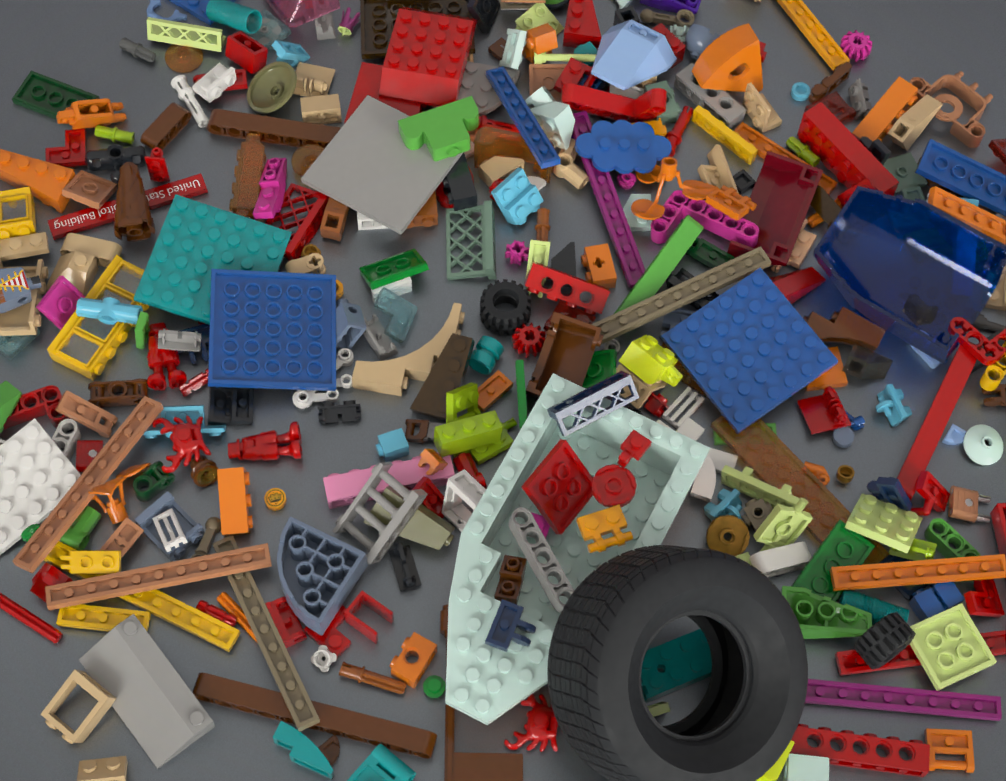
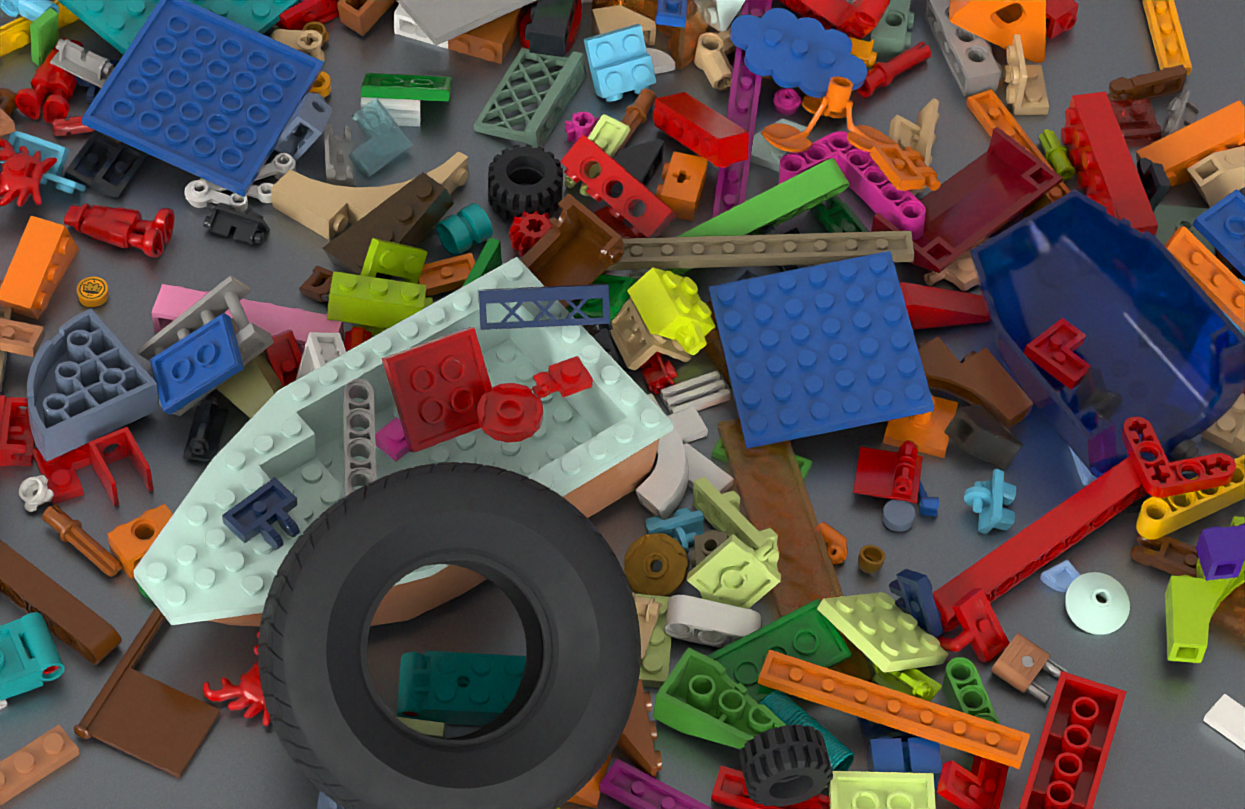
camera: 25 degrees right, 10 degrees down
reddish brown piece [190,455,219,487] -> none
medium azure brick [375,428,409,462] -> none
orange tile [418,448,448,475] -> none
reddish brown slope [494,555,527,605] -> none
light orange plate [576,505,633,553] -> none
yellow plate [692,105,758,165] -> none
black tile [733,169,756,195] -> none
medium azure tile [791,82,811,101] -> none
dark pink gear [840,30,872,62] -> none
none -> blue tile [150,313,244,415]
none -> red brick [653,92,749,168]
none -> red plate [1023,317,1093,390]

